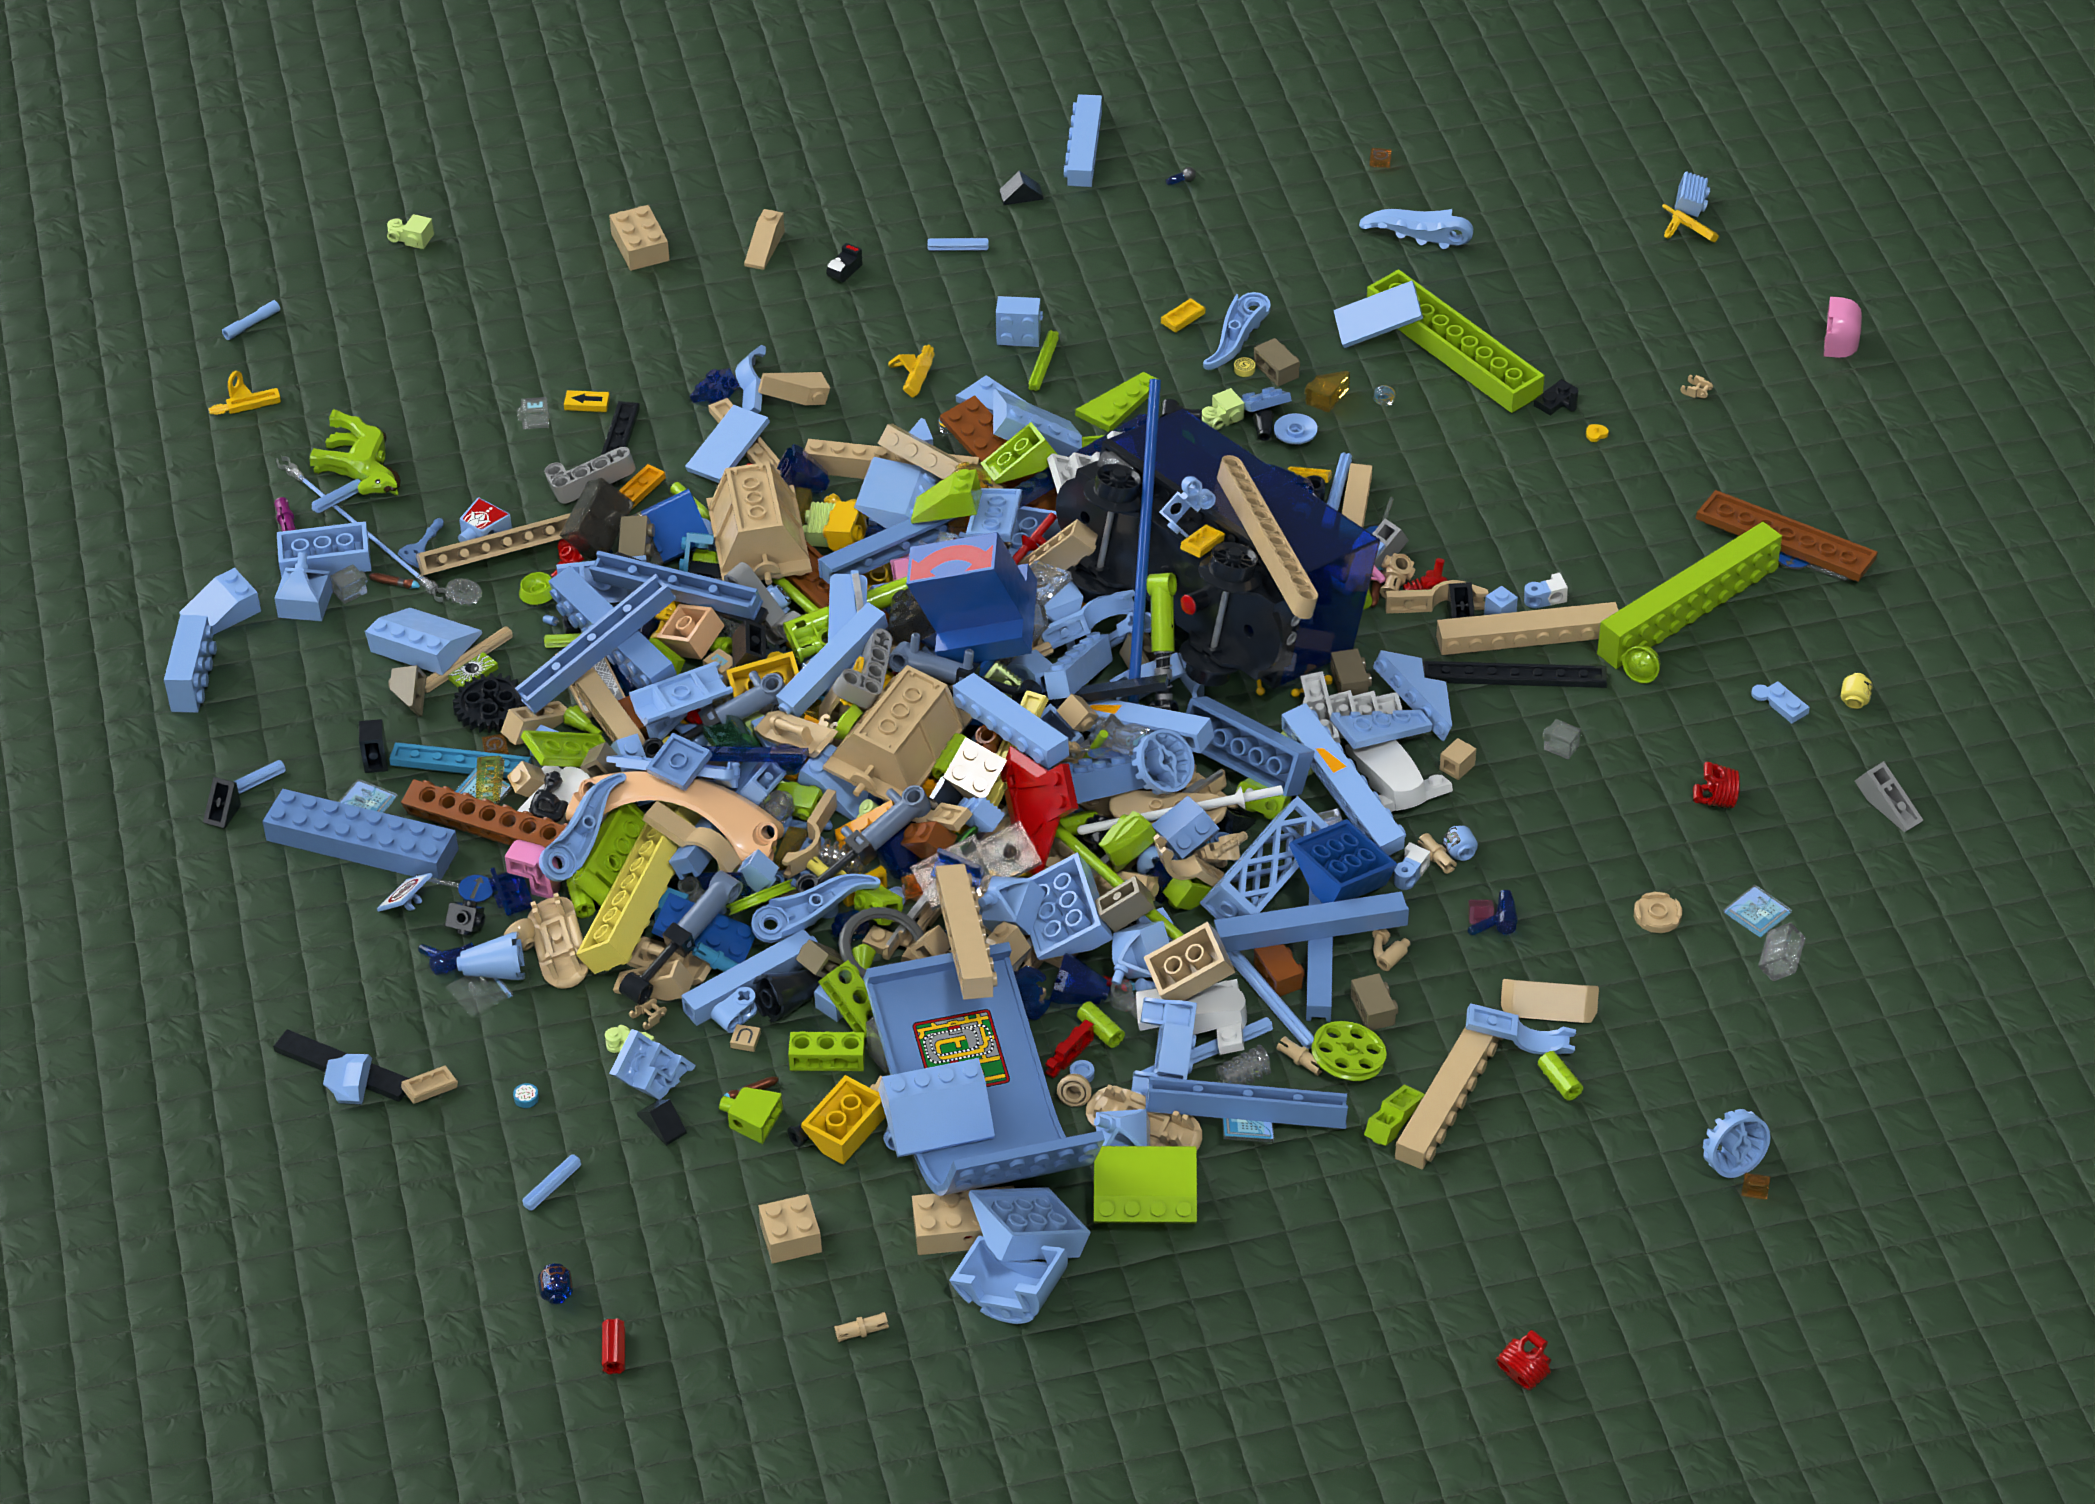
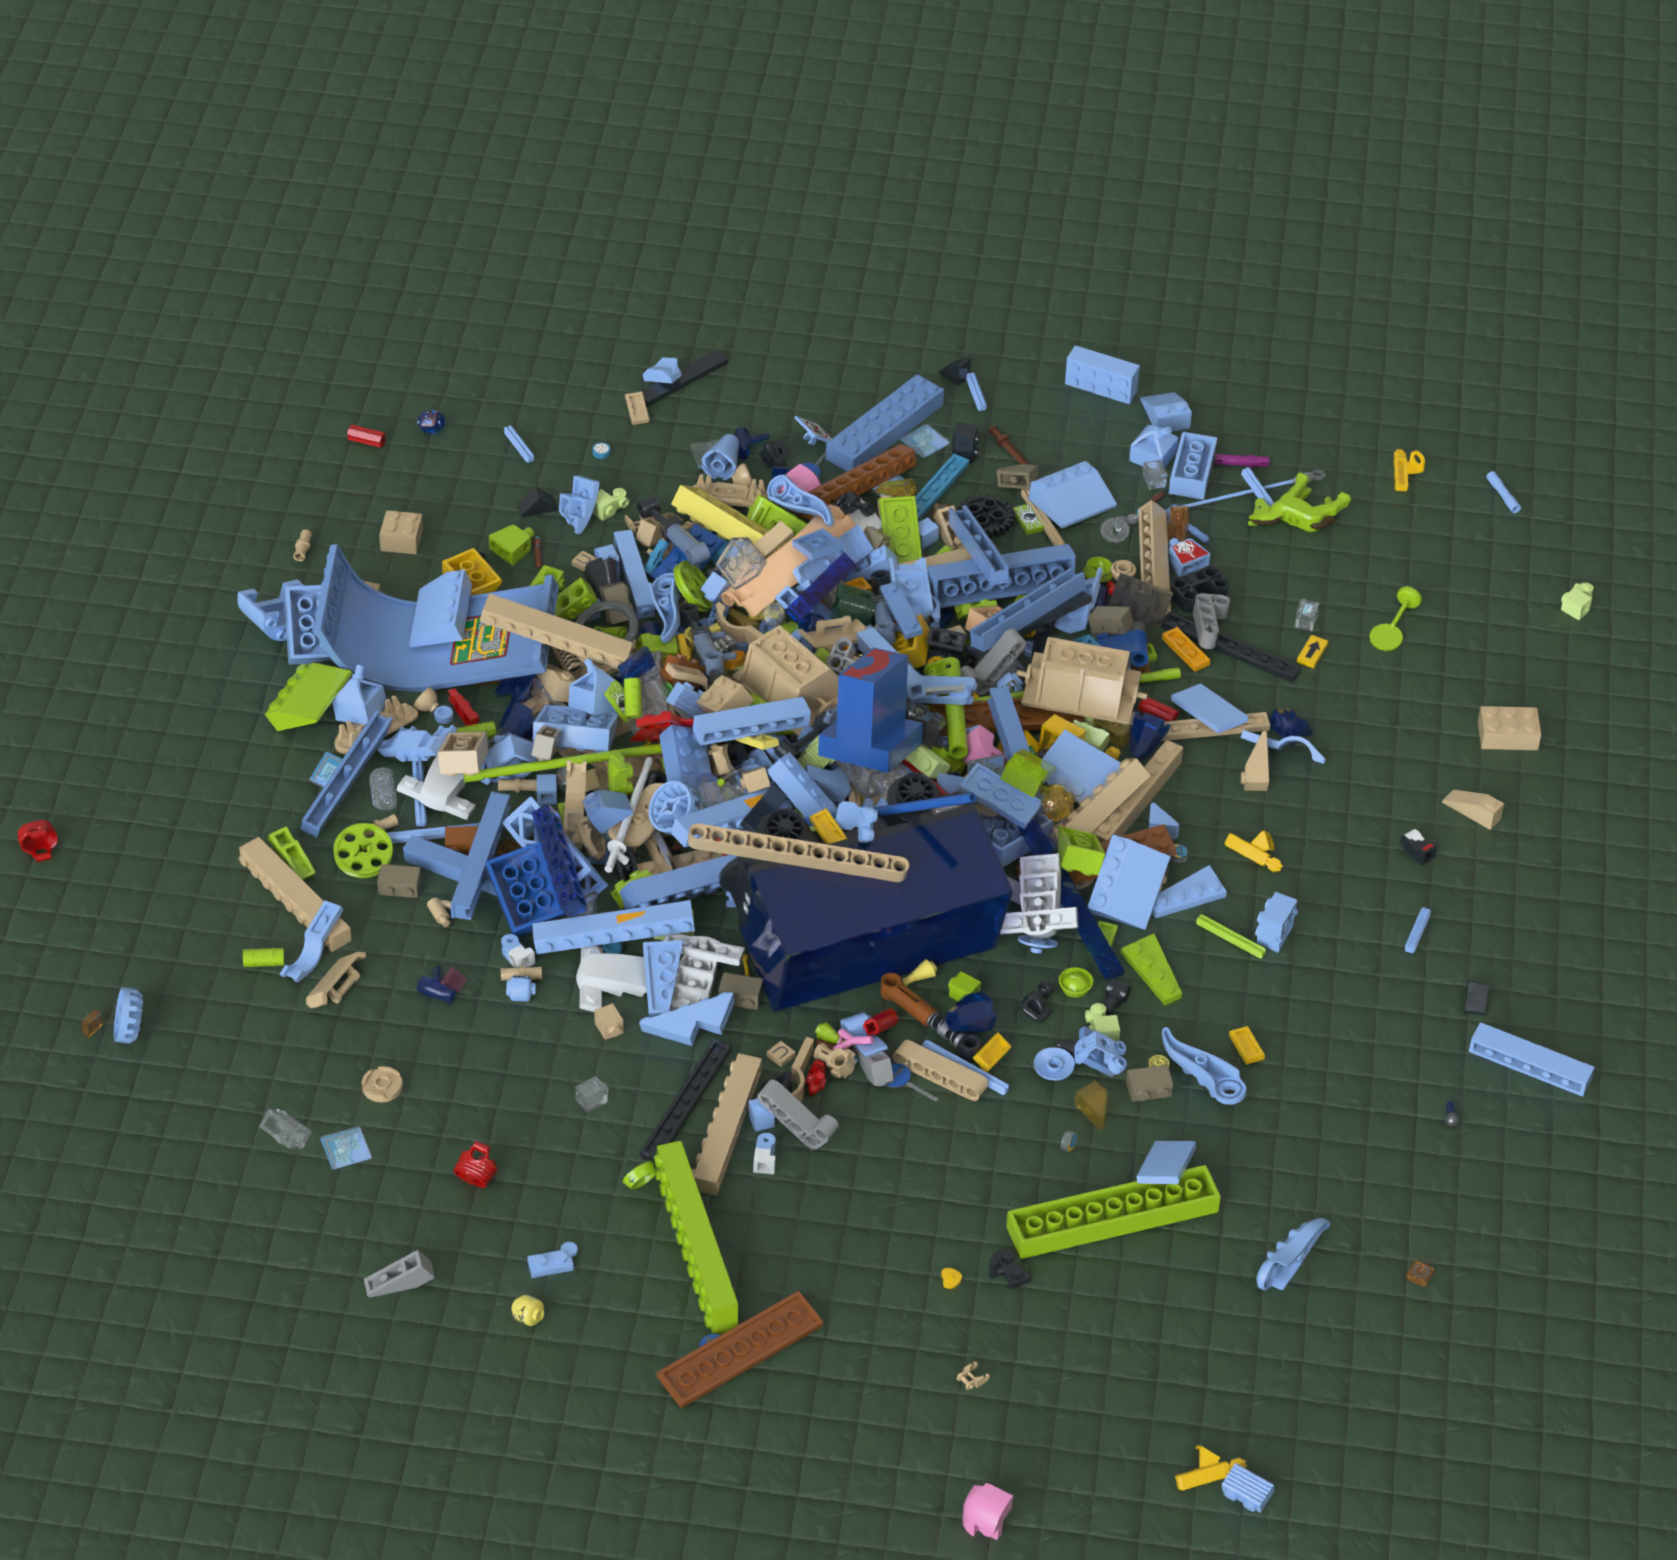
camera: 110 degrees right, 0 degrees up
none -> clear blue brick [531,804,588,918]
none -> lime tile [604,681,630,722]
none -> lime axle [623,678,643,719]
none -> clear slope [716,537,767,590]
none -> light grey beam [757,1080,839,1149]
none -> tan tile [767,1041,795,1067]
none -> medium blue plate [880,581,923,639]
none -> copper sword [988,425,1029,465]
none -> light blue piece [1074,1030,1127,1075]
none -> tan brick [1111,560,1136,584]
none -> clear orange slope [1167,506,1189,541]
none -> black beam [1170,566,1229,613]
none -> lime piece [1369,586,1422,651]

